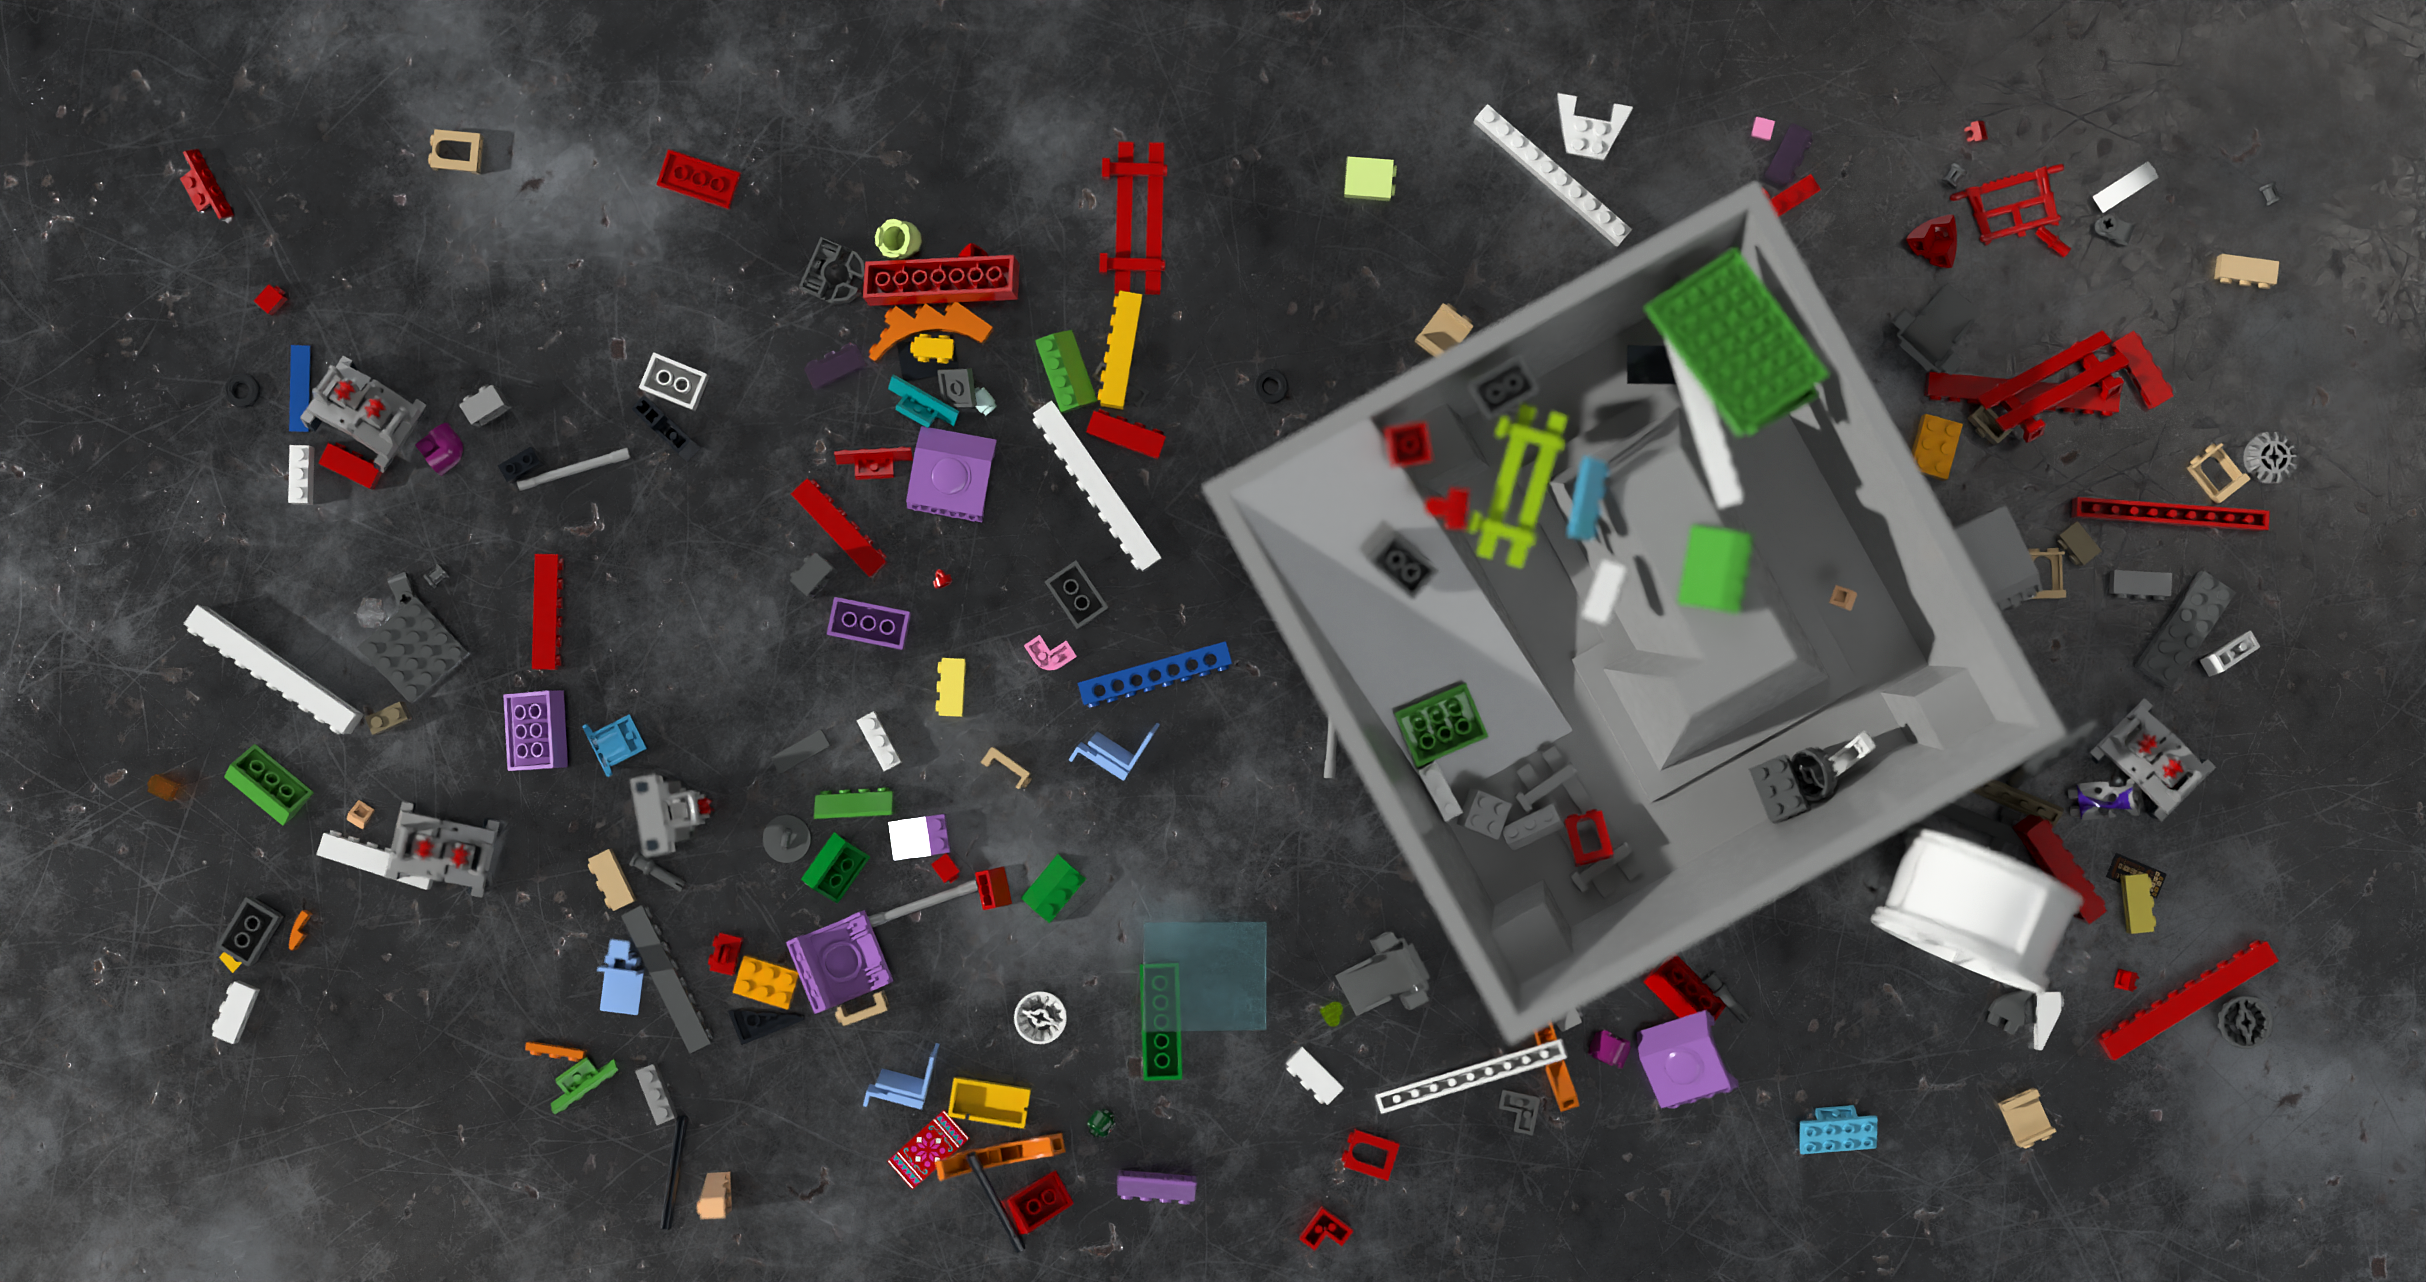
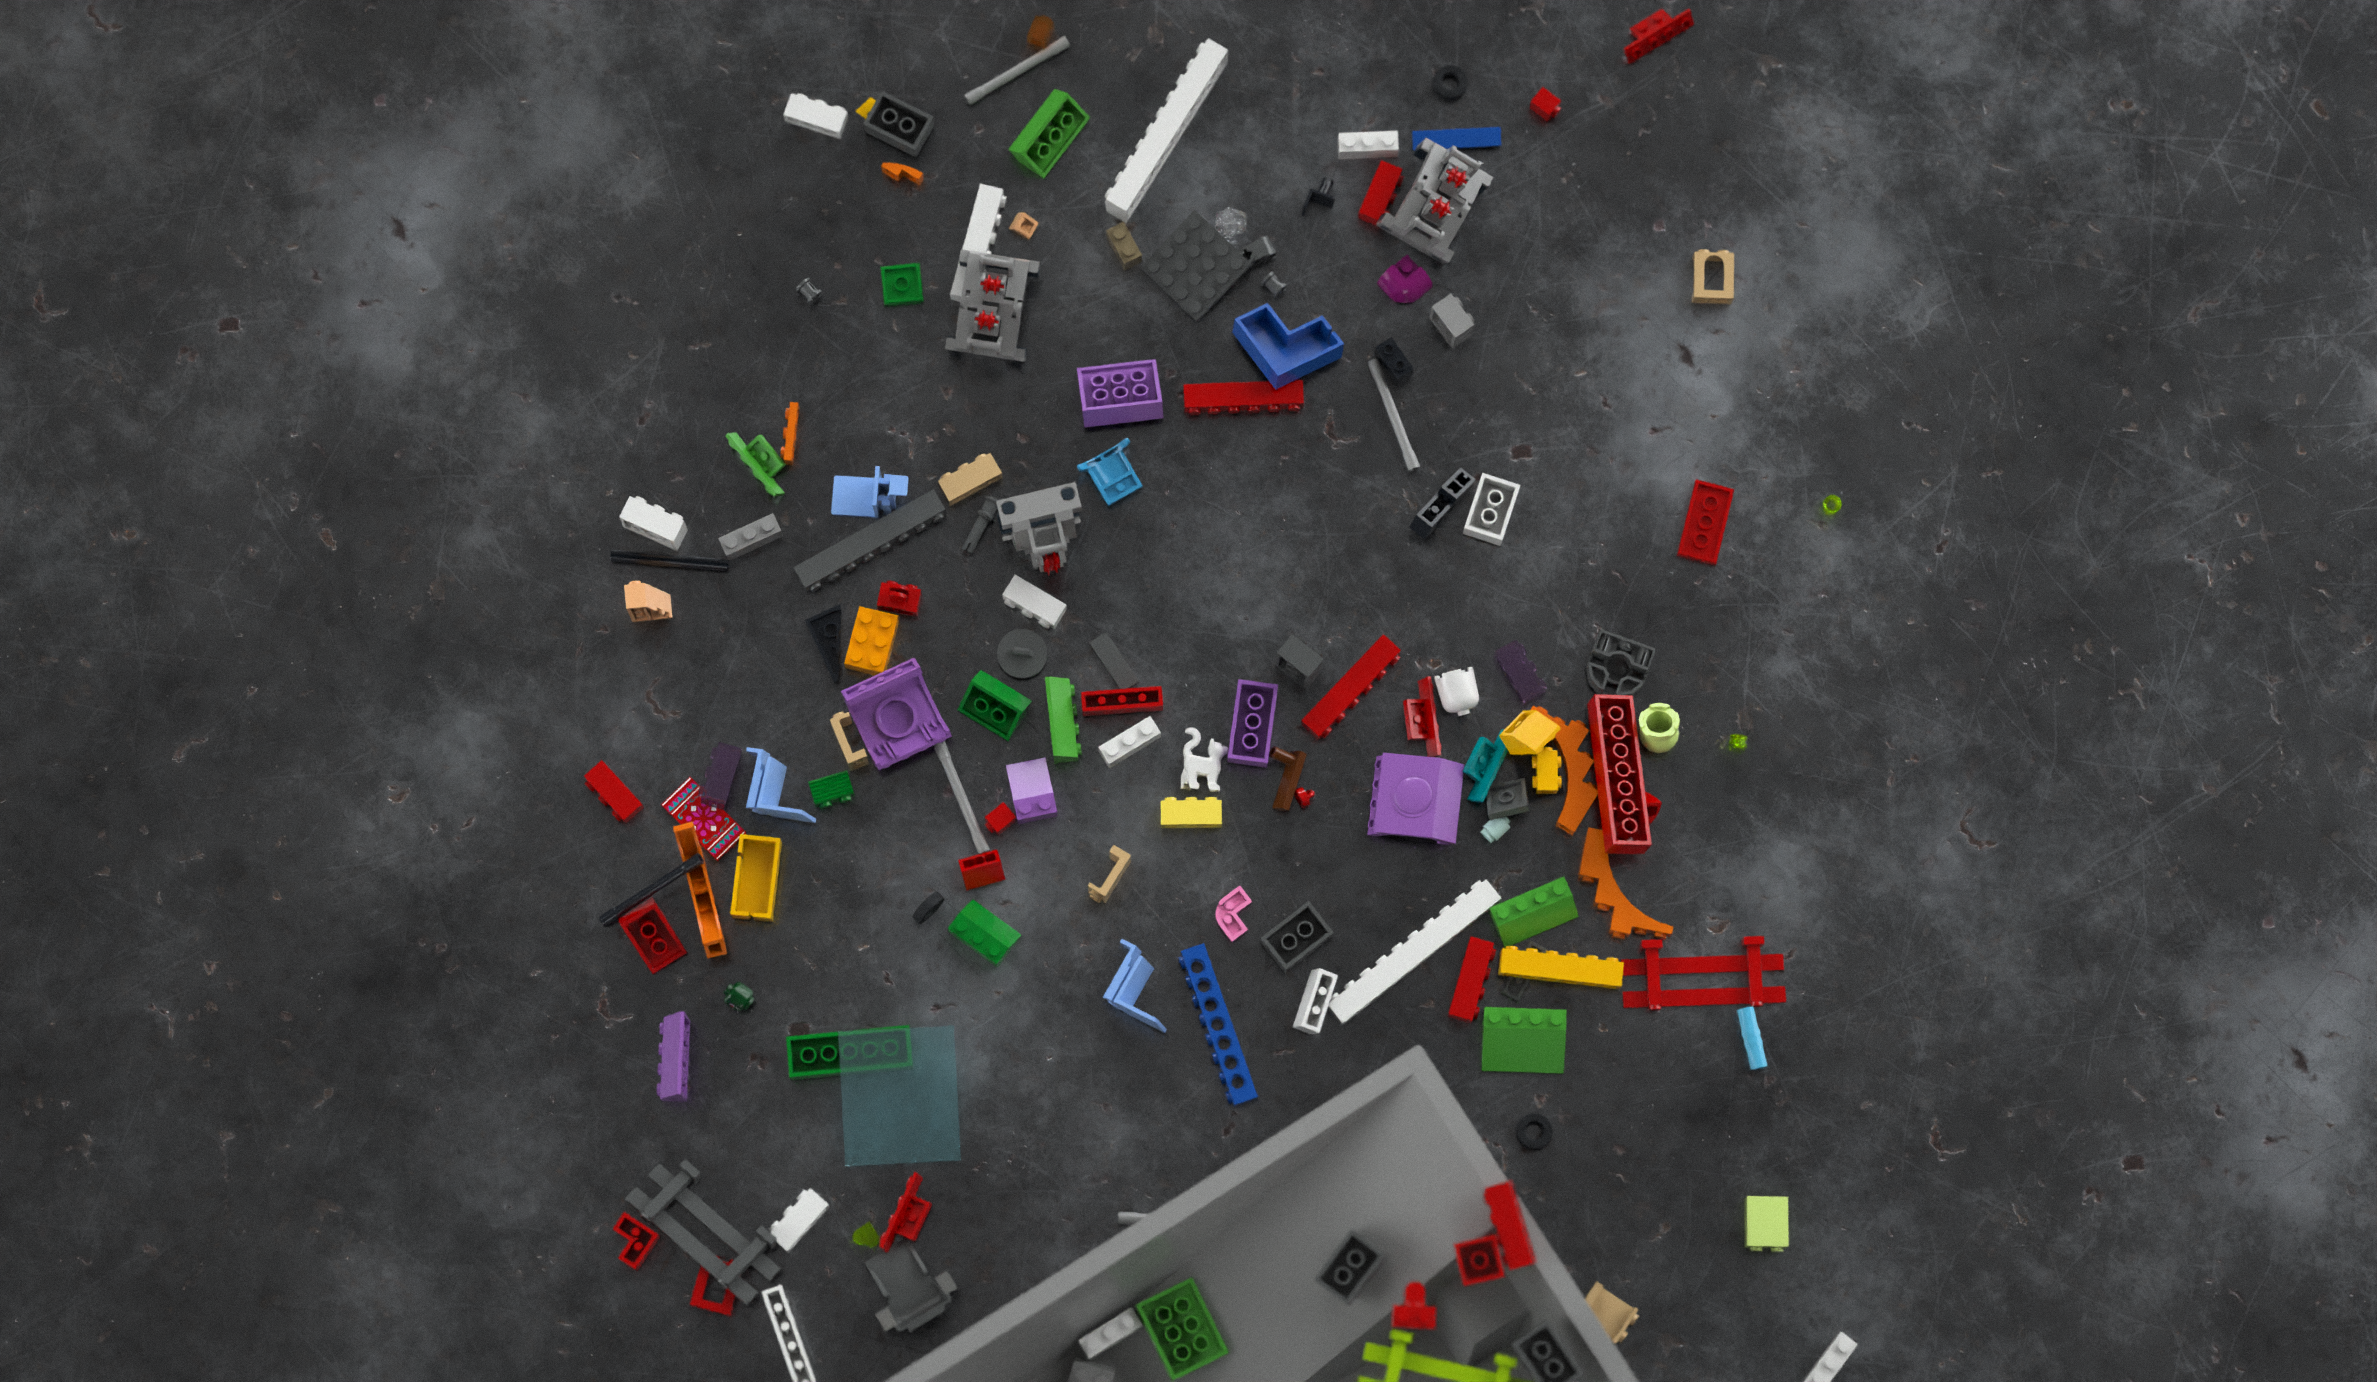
camera: 85 degrees right, 10 degrees down
white gear [1014,991,1067,1044] -> none
none -> red brick [584,760,644,823]
none -> white brick [619,496,688,551]
none -> dark grey fence [625,1159,781,1305]
none -> clear purple brick [698,742,742,810]
none -> dark grey bush [796,278,822,304]
none -> green brick [808,770,855,809]
none -> red bracket [879,1172,932,1253]
none -> green tile [880,263,924,306]
none -> black tyre [912,892,944,924]
none -> light grey piece [964,36,1070,105]
none -> white brick [1002,575,1067,629]
none -> red brick [1081,686,1163,716]
none -> white animal [1181,727,1228,792]
none -> blue piece [1232,303,1344,390]
none -> reddish brown piece [1269,746,1307,811]
none -> white brick [1293,968,1338,1035]
none -> black bracket [1301,177,1335,216]
none -> white cylinder [1434,667,1479,716]
none -> bright green slope [1482,1007,1566,1074]
none -> red brick [1483,1180,1537,1271]
none -> yellow slope [1499,710,1561,755]
none -> orange arch [1578,827,1673,939]
none -> clear neon green bush [1729,734,1748,748]
none -> medium azure axle [1737,1006,1767,1070]
none -> clear neon green bush [1822,495,1842,514]

